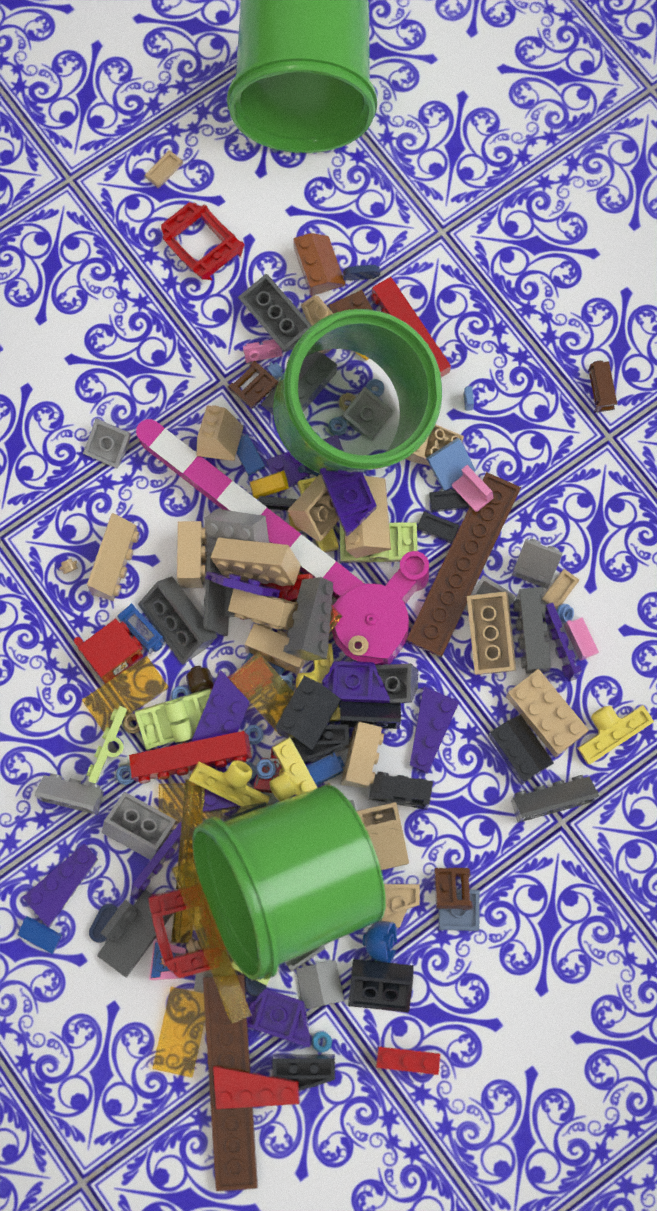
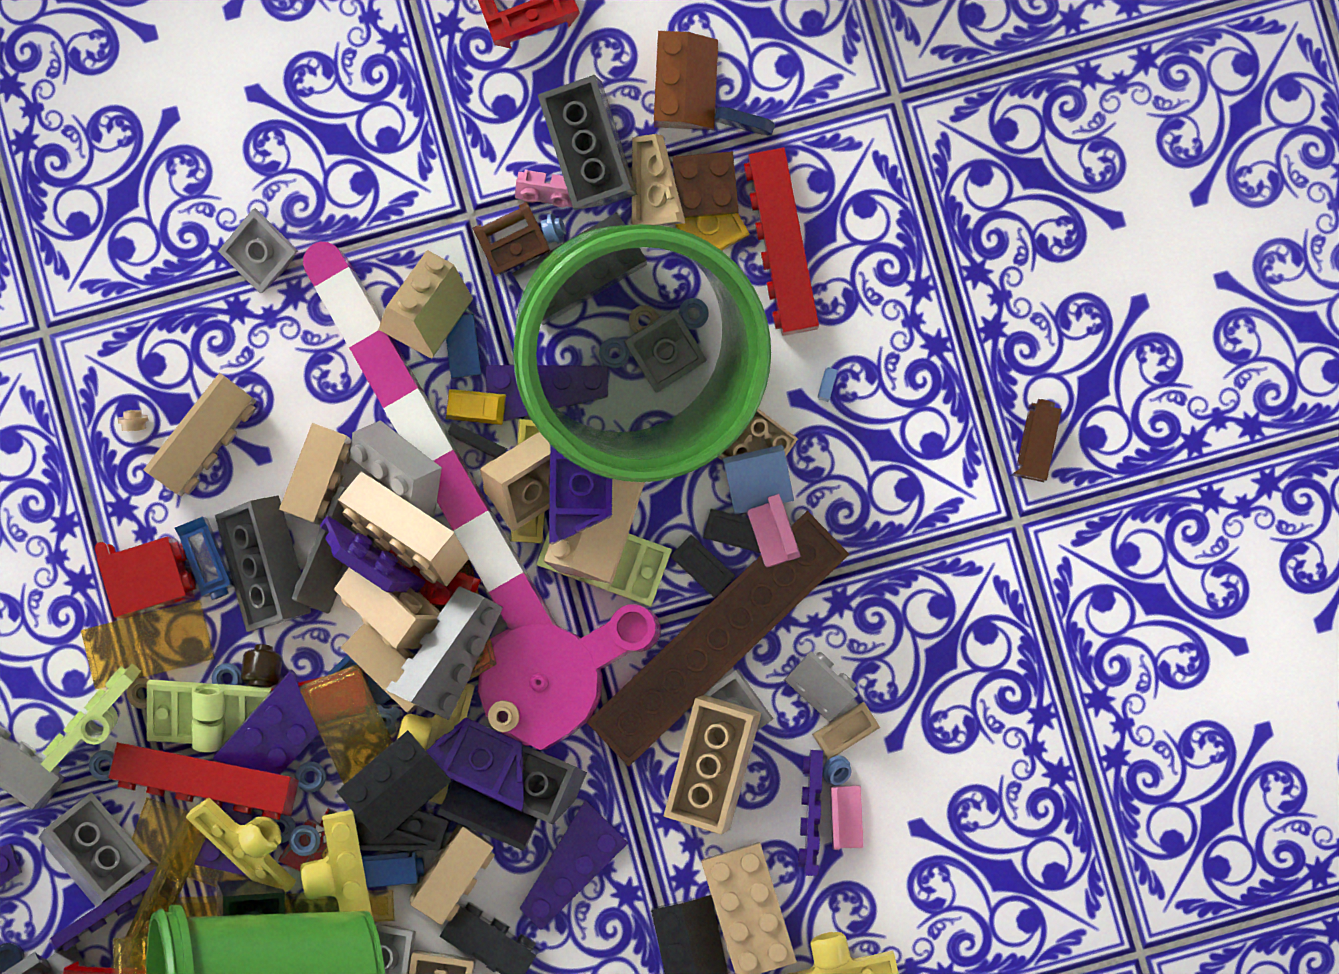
camera: 25 degrees right, 10 degrees up
dark grey wedge [513,587,551,674] -> none

